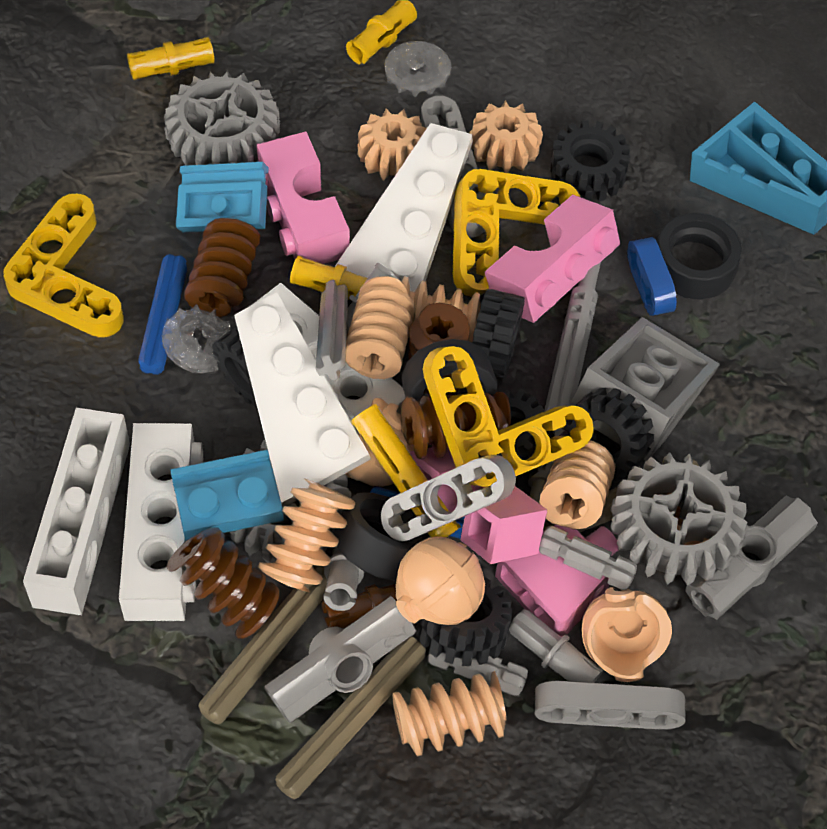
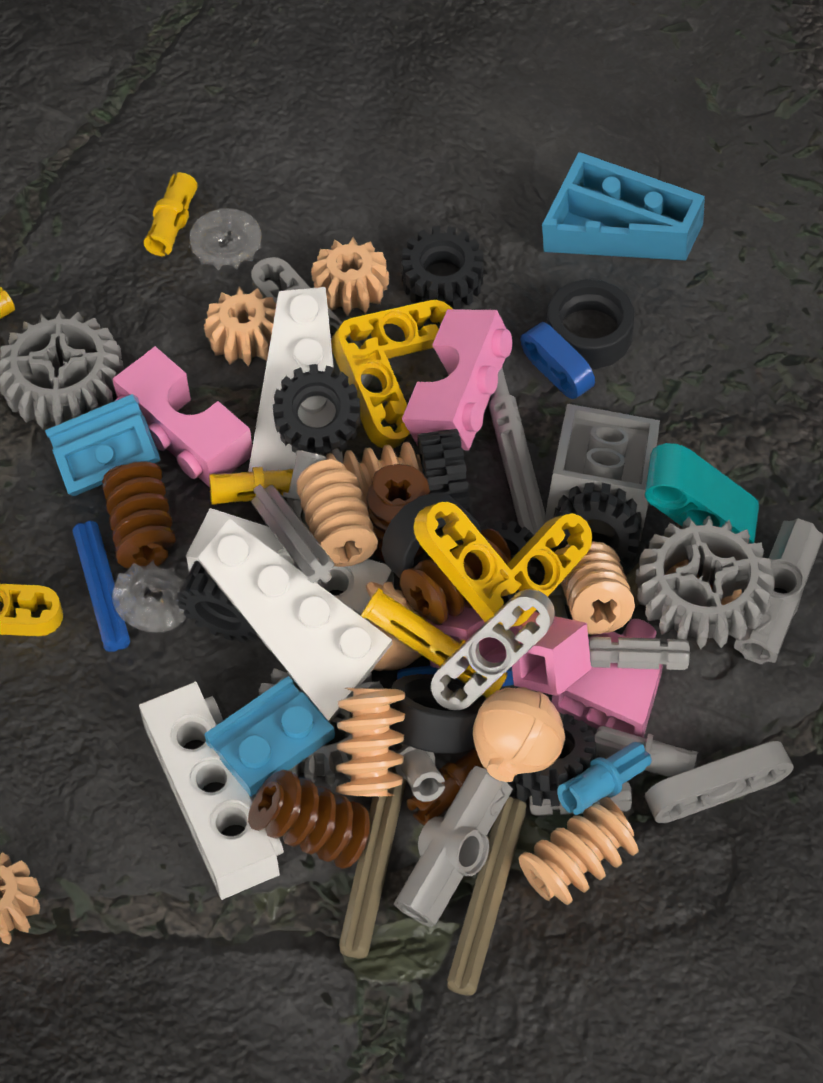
camera: 20 degrees left, 0 degrees up
white brick [23,407,130,615] -> none
light nougat cap [581,587,672,682] -> none
none -> black tyre [273,364,360,457]
none -> dark azure axle [557,742,652,815]
none -> teal beam [644,443,759,544]

